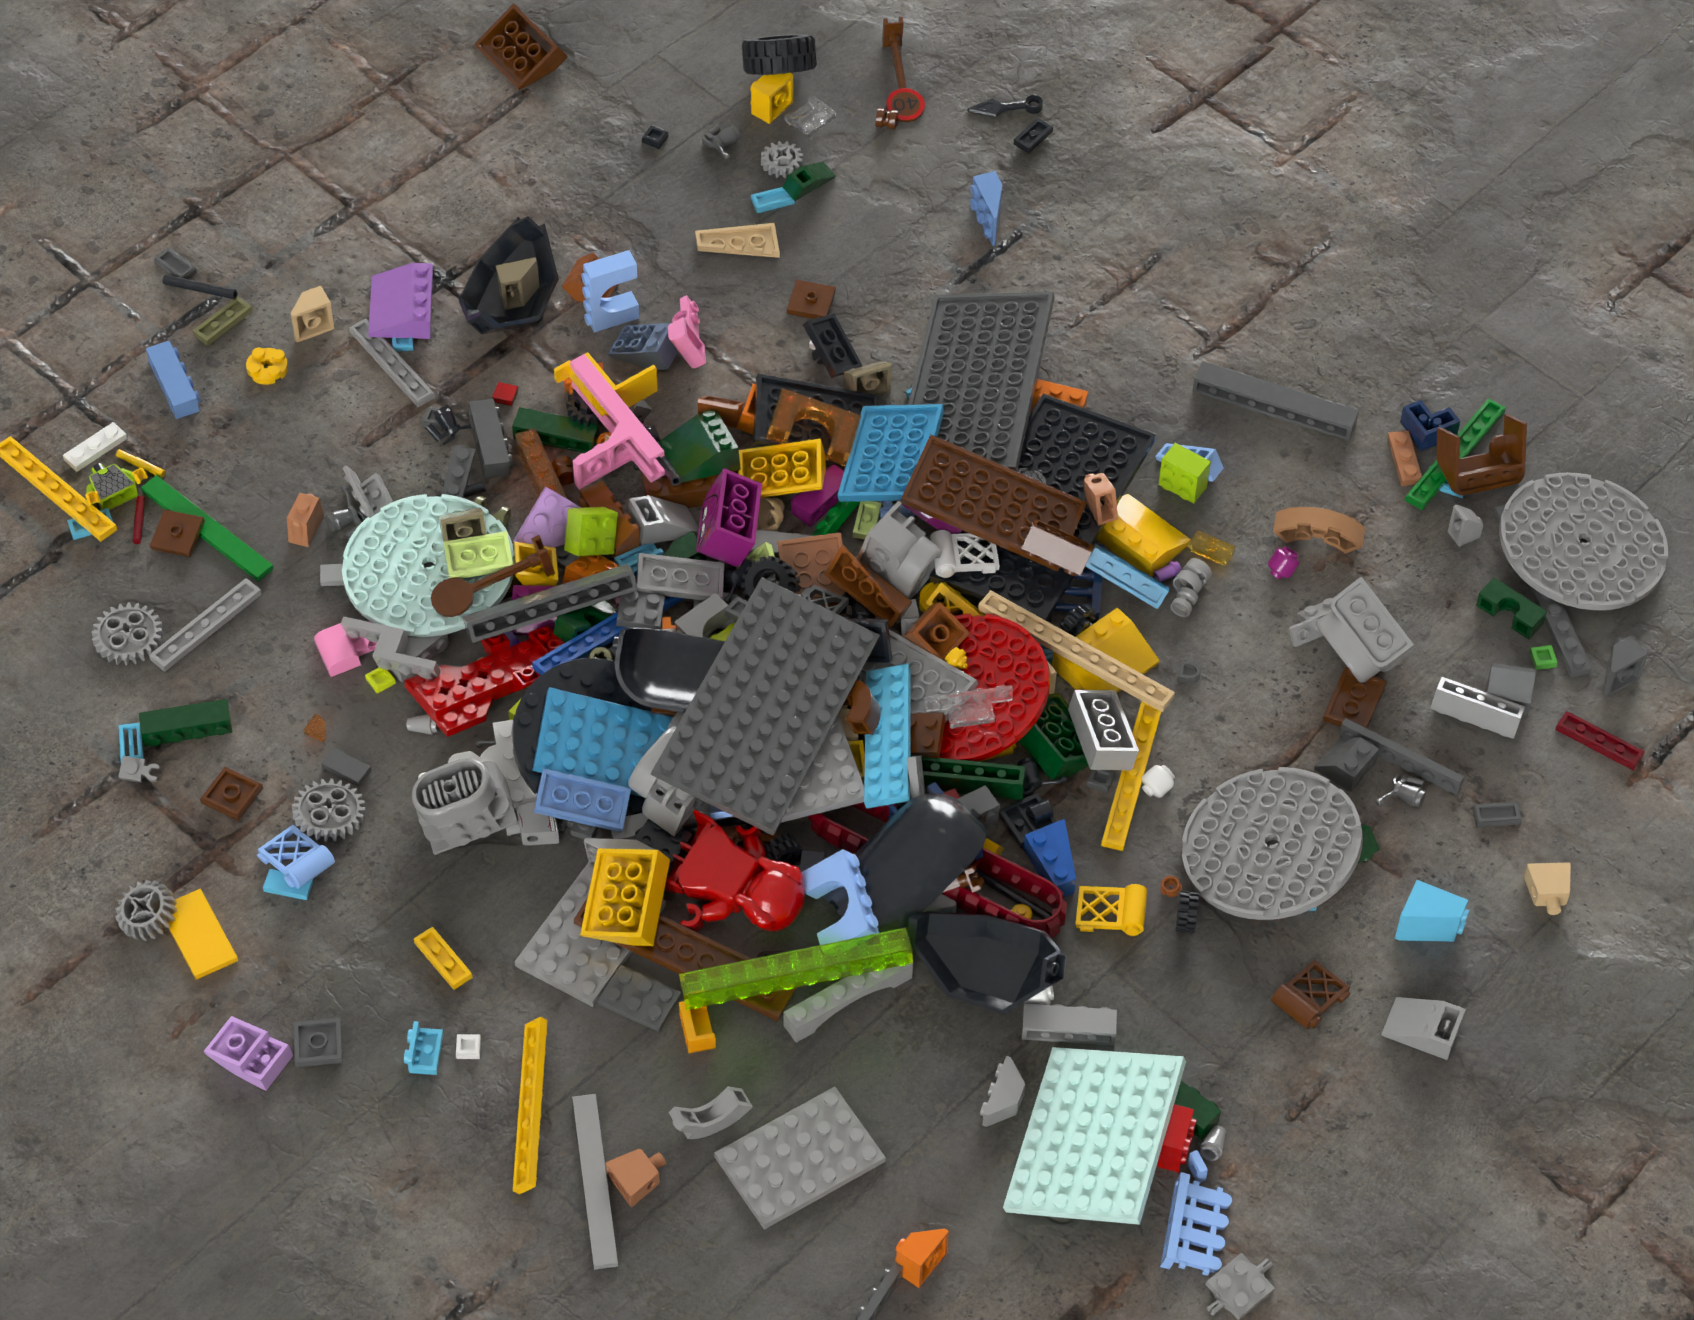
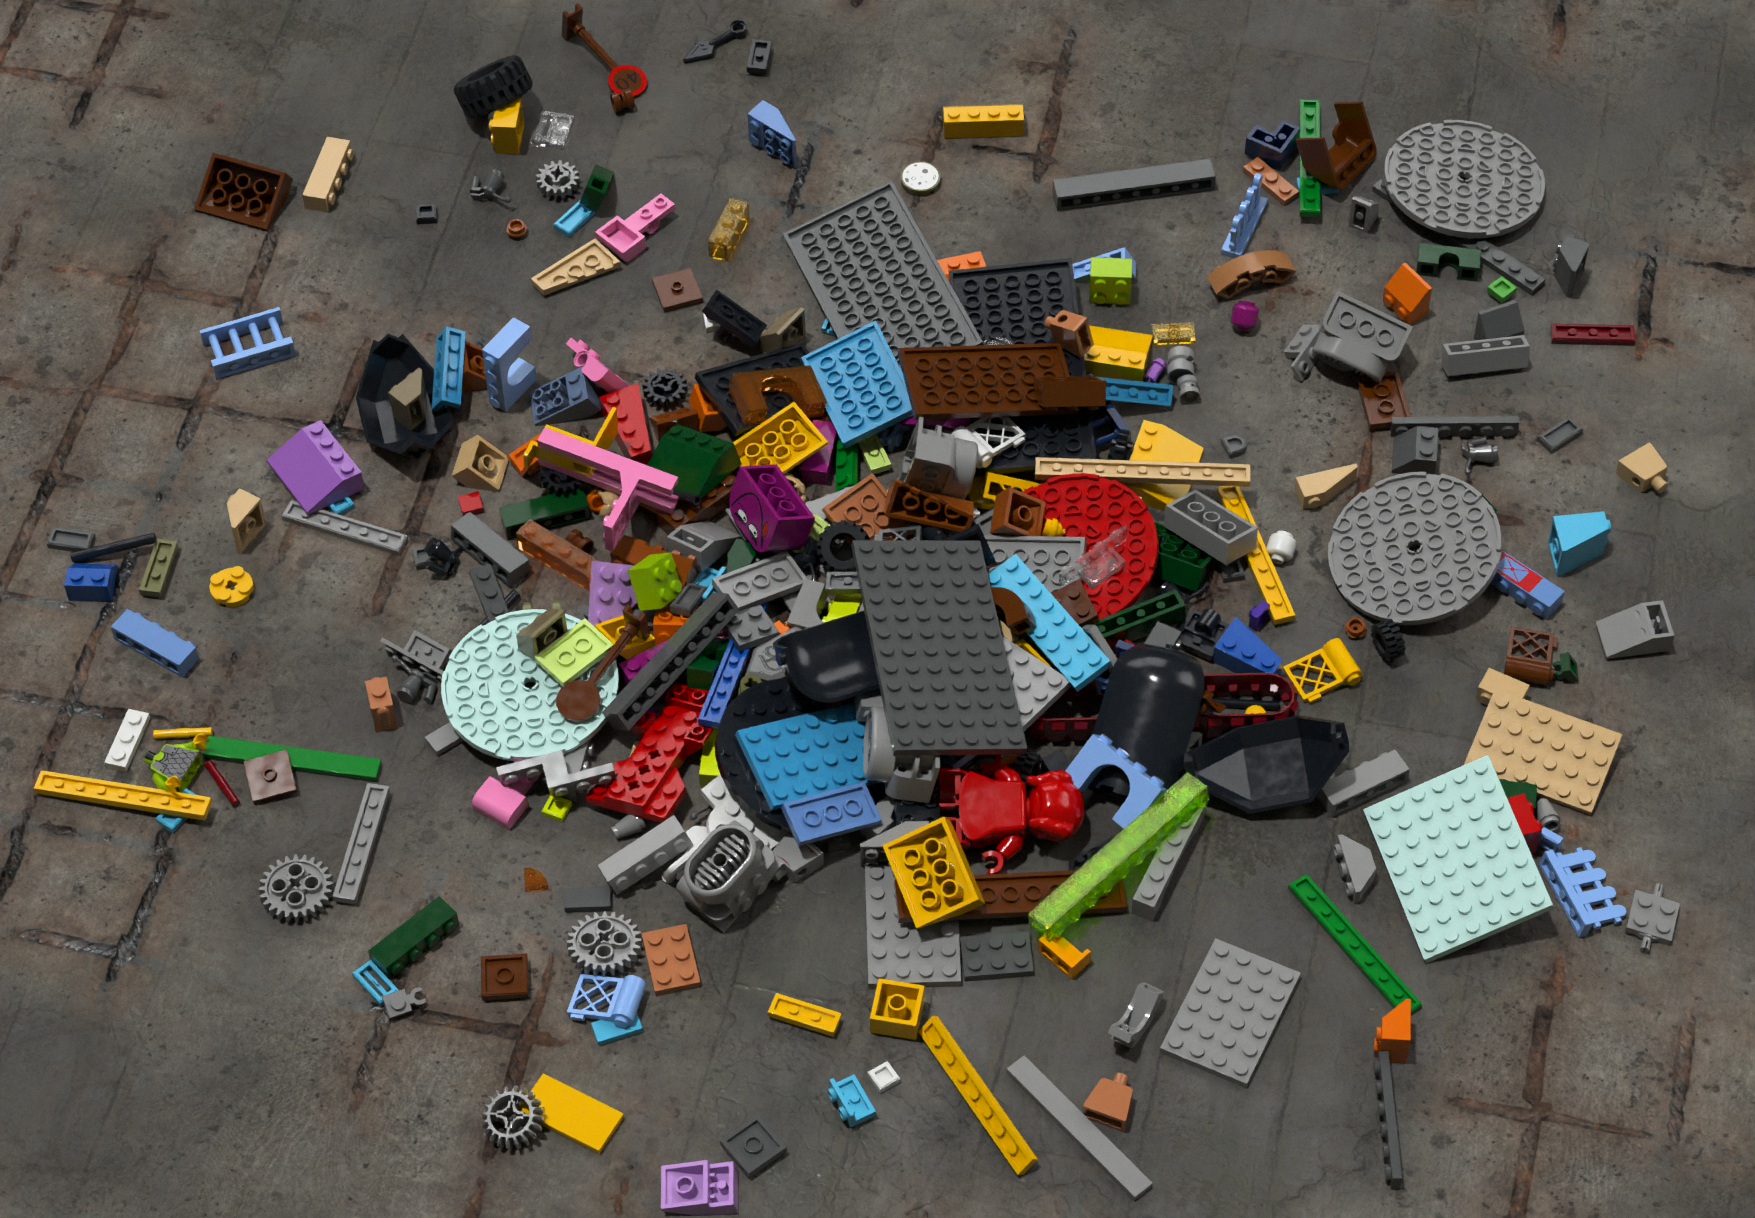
camera: 30 degrees left, 0 degrees up
none -> blue slope [64,563,118,602]
none -> light blue fence [200,307,296,379]
none -> tan brick [302,137,354,212]
none -> dark azure fence [432,326,466,411]
none -> tan slope [452,435,509,492]
none -> dark orange plate [506,219,527,238]
none -> bright pink plate [595,194,675,262]
none -> light grey brick [598,815,694,895]
none -> wedge [599,383,652,465]
none -> nougat plate [641,924,701,996]
none -> black gear [642,367,688,409]
none -> dark grey tile [670,583,708,617]
none -> clear yellow brick [708,197,750,262]
none -> yellow brick [870,978,925,1040]
none -> white tile [901,161,940,196]
none -> yellow slope [942,104,1024,139]
none -> light blue fence [1221,173,1268,259]
none -> dark purple plate [1248,601,1270,631]
none -> green tile [1288,874,1422,1015]
none -> tan slope [1294,464,1358,510]
none -> orange slope [1383,262,1432,325]
none -> tan plate [1464,689,1622,815]
none -> tan brick [1476,668,1530,705]
none -> medium blue brick [1490,550,1565,620]
none -> dark green tile [1553,652,1579,683]

